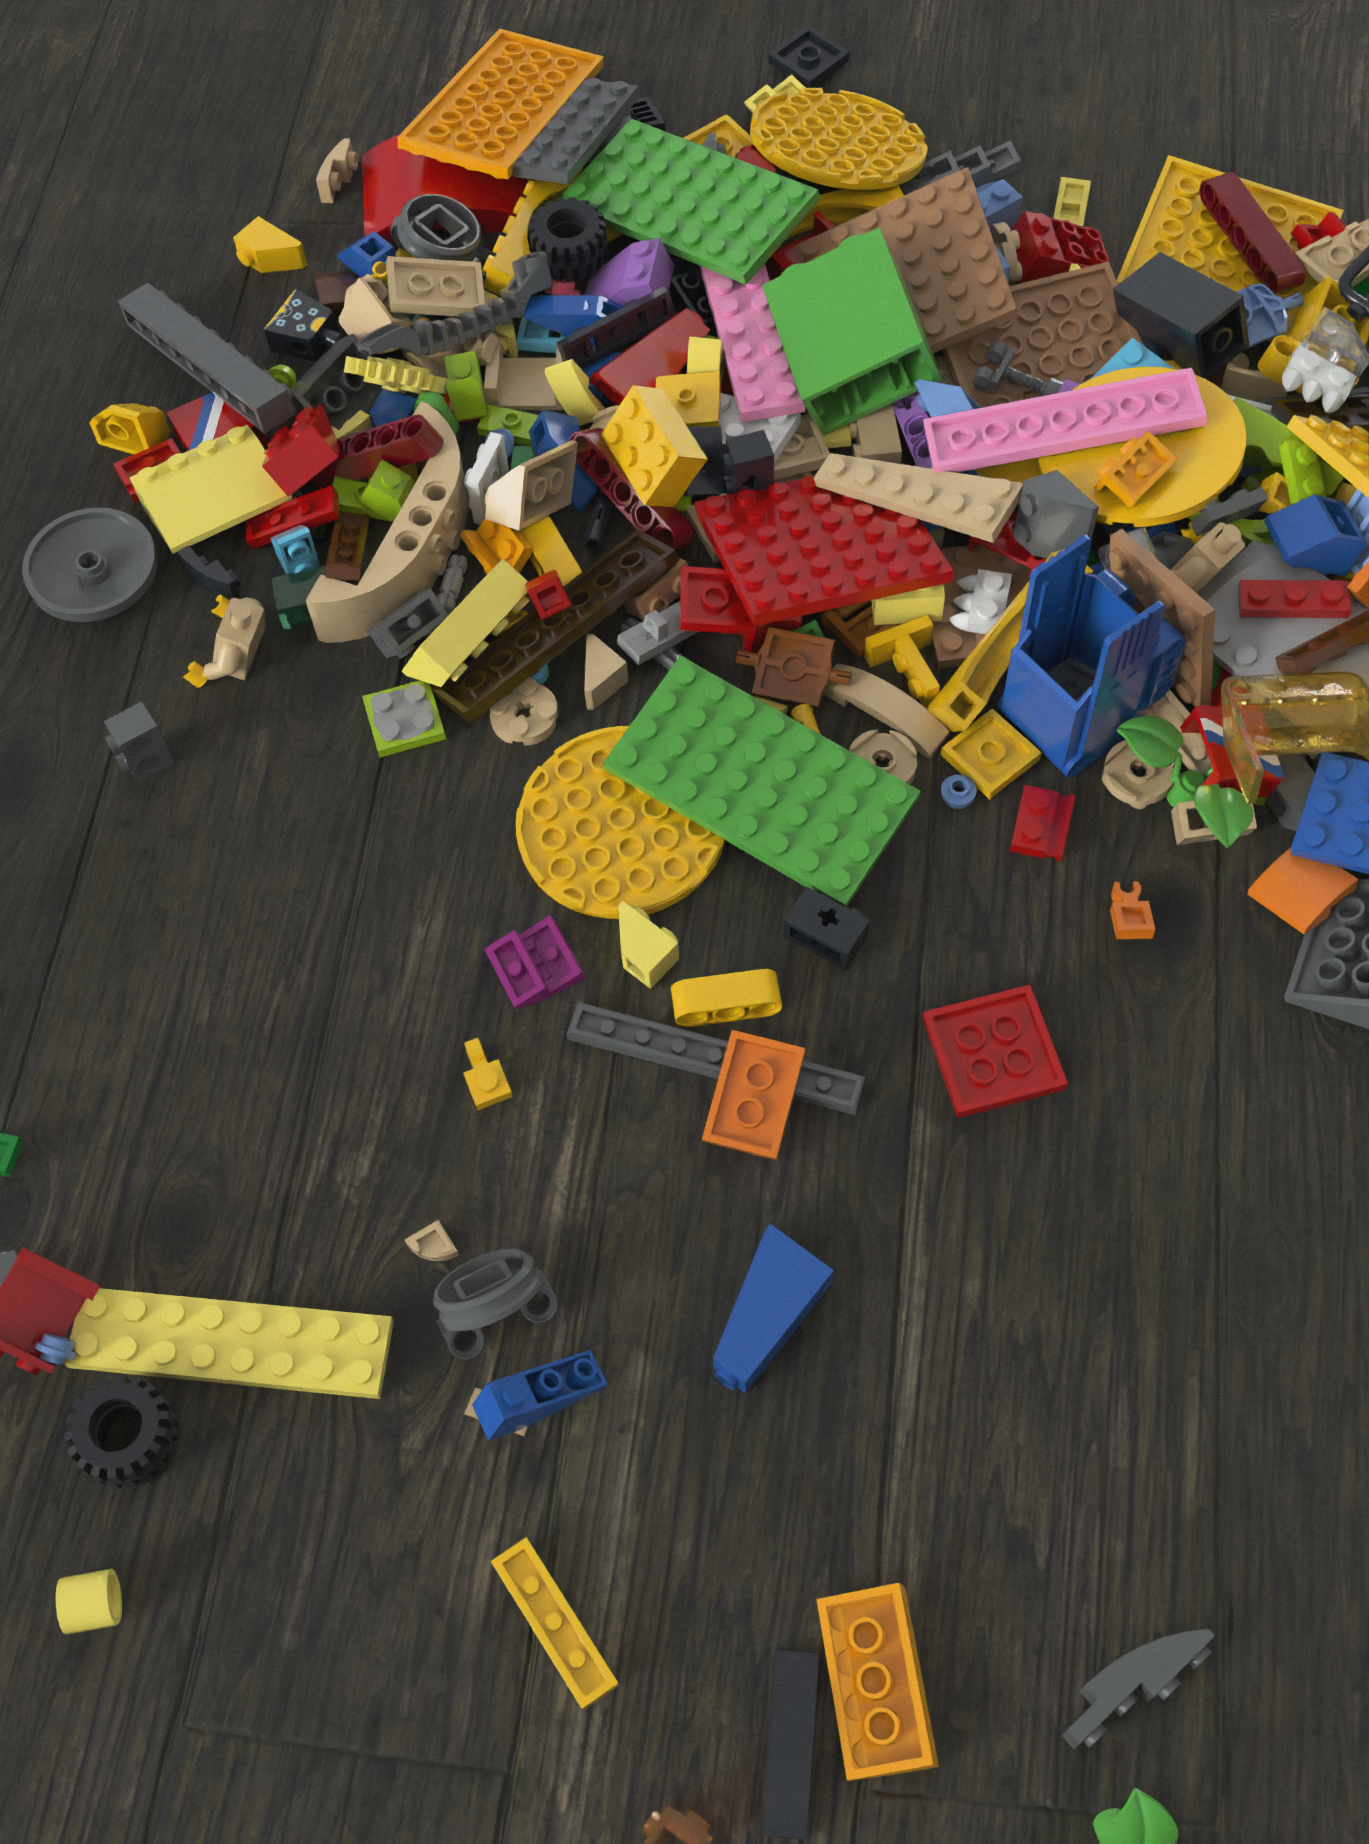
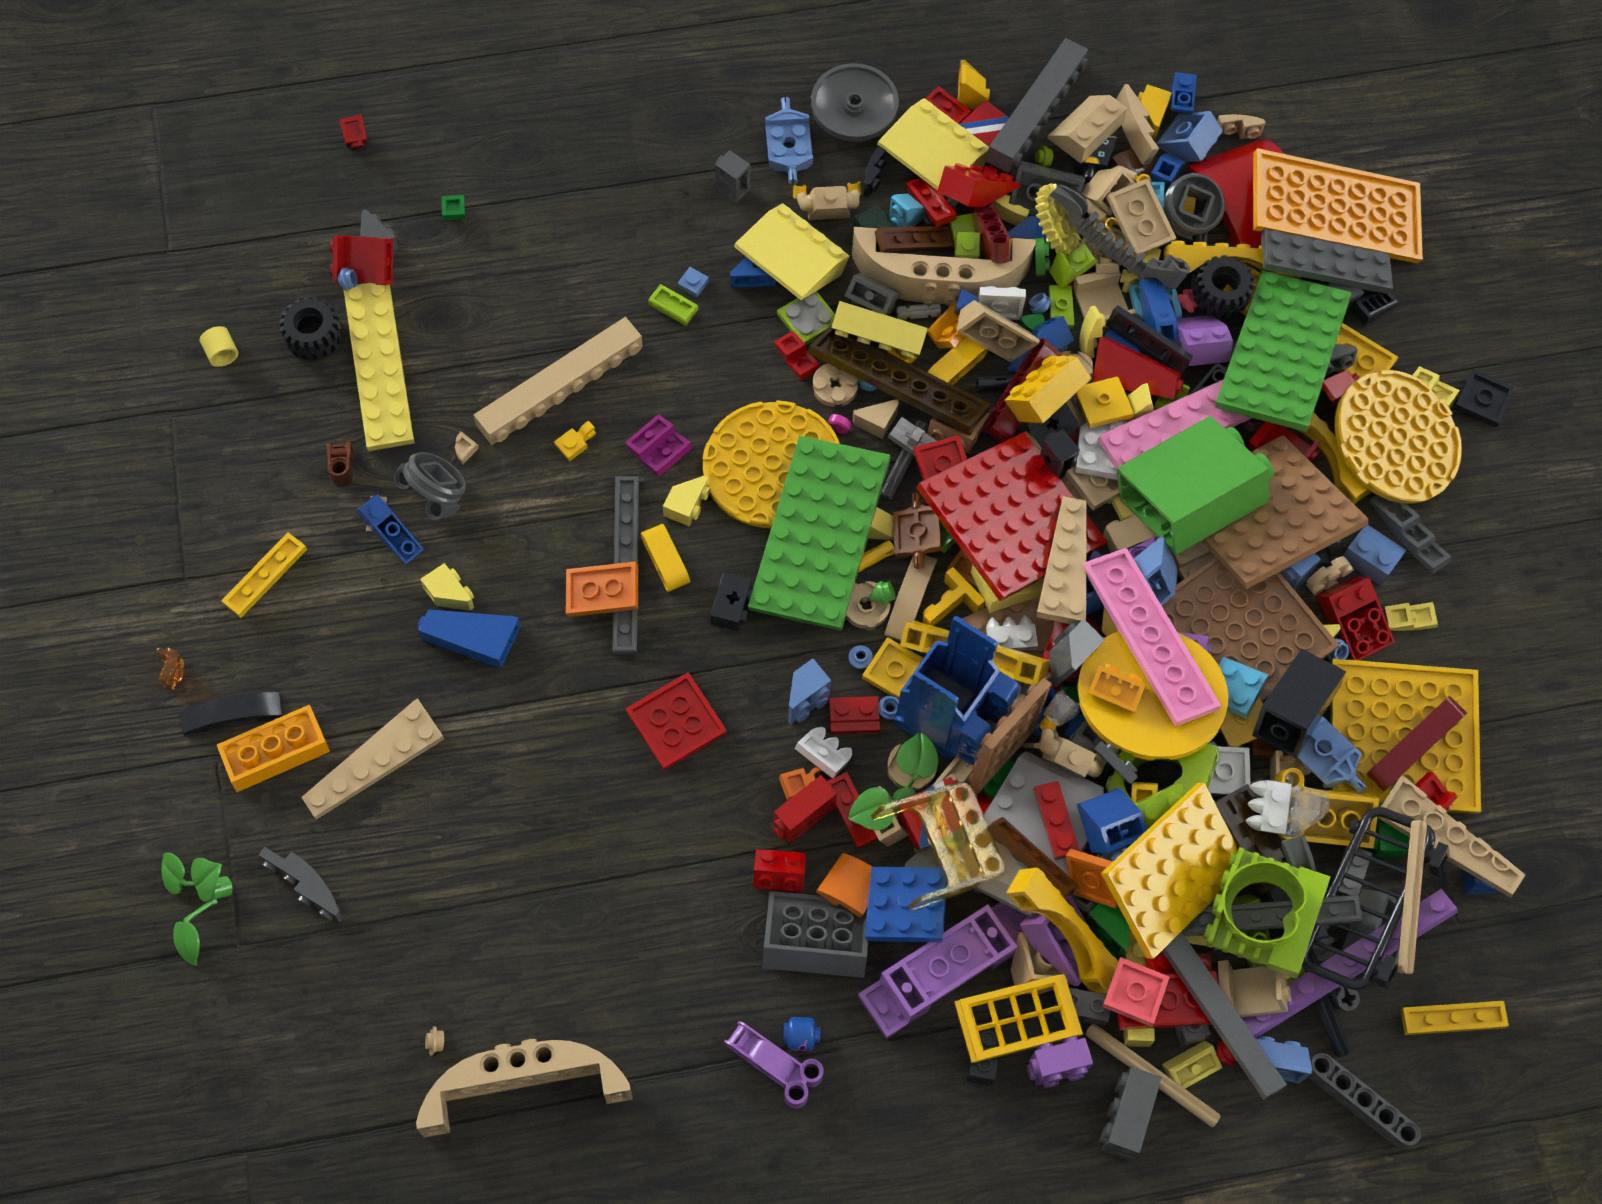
camera: 65 degrees right, 5 degrees up
red slope [525,569,572,620] -> none
dark grey bar [972,341,1064,396] -> none
none -> tan wing [302,698,444,820]
none -> copper piece [326,440,354,487]
none -> light yellow slope [420,563,474,611]
none -> tan brick [474,317,643,445]
none -> lime plate [648,284,698,326]
none -> medium blue plate [678,267,709,298]
none -> blue slope [730,257,776,287]
none -> light yellow slope [734,203,849,300]
none -> red bracket [753,849,806,892]
none -> medium blue plate [765,97,813,185]
none -> red brick [773,775,837,845]
none -> red slope [774,331,820,381]
none -> medium blue slope [788,659,831,725]
none -> white plate [795,727,852,778]
none -> dark pink tile [827,414,852,435]
none -> red plate [827,772,879,850]
none -> bright green plate [869,581,895,605]
none -> medium blue plate [879,696,899,720]
none -> blue slope [955,289,979,315]
none -> tan slope [1048,95,1127,163]
none -> tan slope [1116,84,1159,165]
none -> medium blue slope [1156,111,1223,162]
none -> blue slope [1169,72,1197,113]

